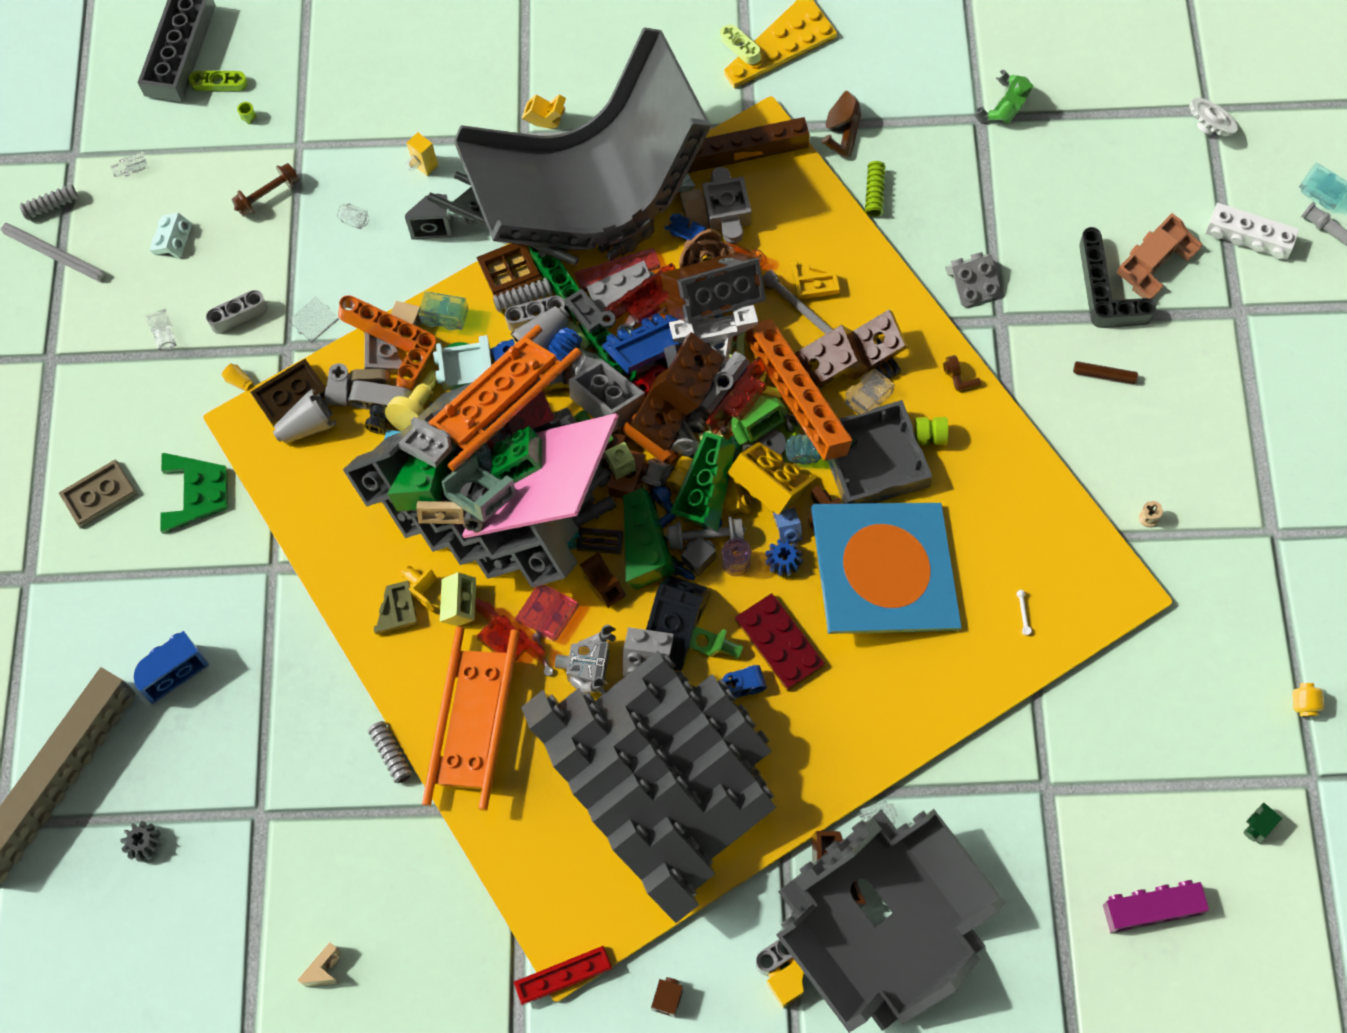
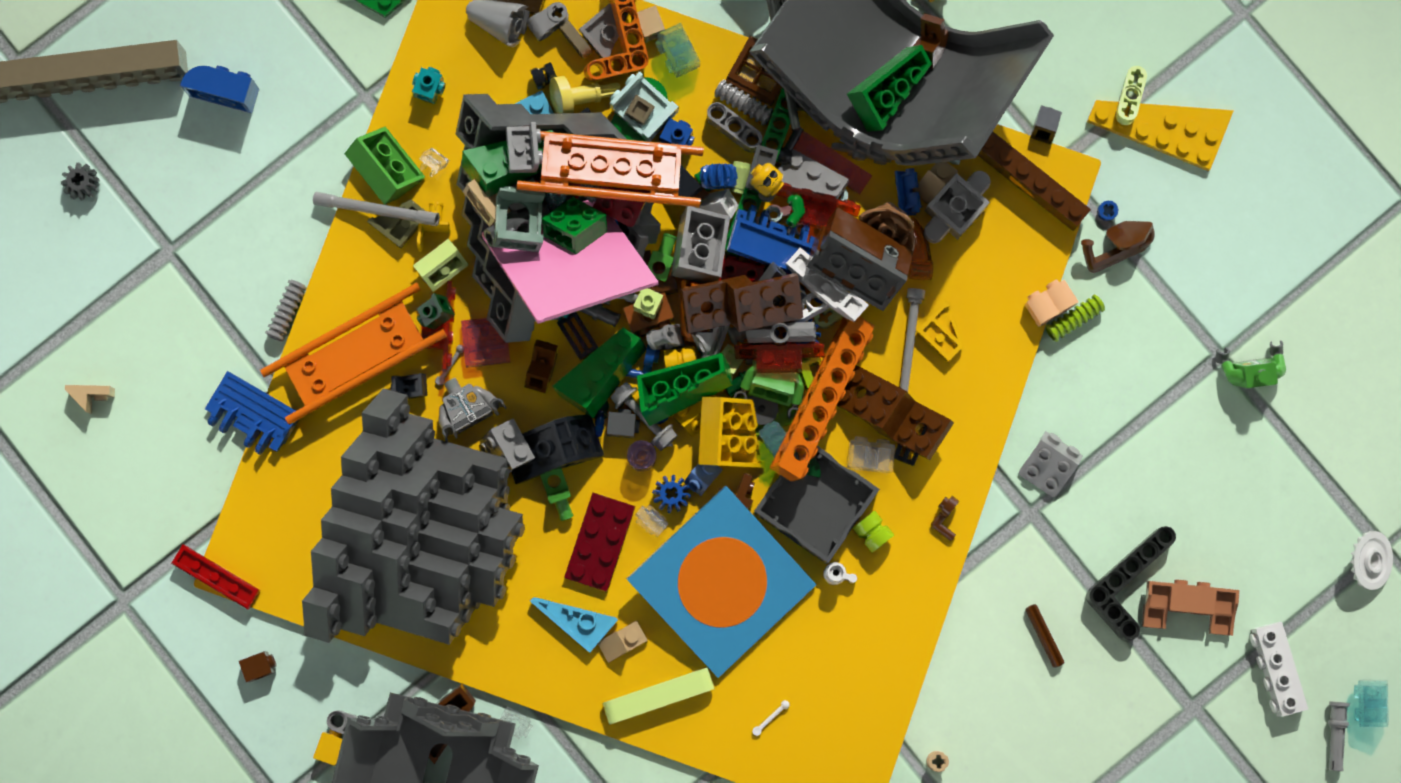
camera: 45 degrees right, 15 degrees up
light grey beam [348,381,412,410] -> none
light grey cone [510,306,570,350] -> none
blue piece [723,665,767,698] -> none
none -> blue hinge [205,371,299,455]
none -> light grey piece [313,192,440,226]
none -> bright green slope [344,127,425,205]
none -> black bracket [391,373,428,399]
none -> teal brick [412,67,446,104]
none -> dark green brick [417,293,455,330]
none -> clear tile [419,148,450,177]
none -> medium azure wing [530,597,618,653]
none -> tan slope [598,621,648,663]
none -> yellowish green beam [602,667,715,725]
none -> dark tan tile [624,95,655,126]
none -> clear brick [635,505,669,537]
none -> yellow head [750,163,784,196]
none -> black bar [777,127,804,165]
none -> green arm [786,194,805,228]
none -> white piece [823,562,857,585]
none -> green wedge [847,45,932,132]
none -> reddish brown brick [913,13,949,68]
none -> light nougat brick [1025,279,1078,327]
none -> brick [1030,105,1062,145]
none -> blue bush [1097,200,1119,221]

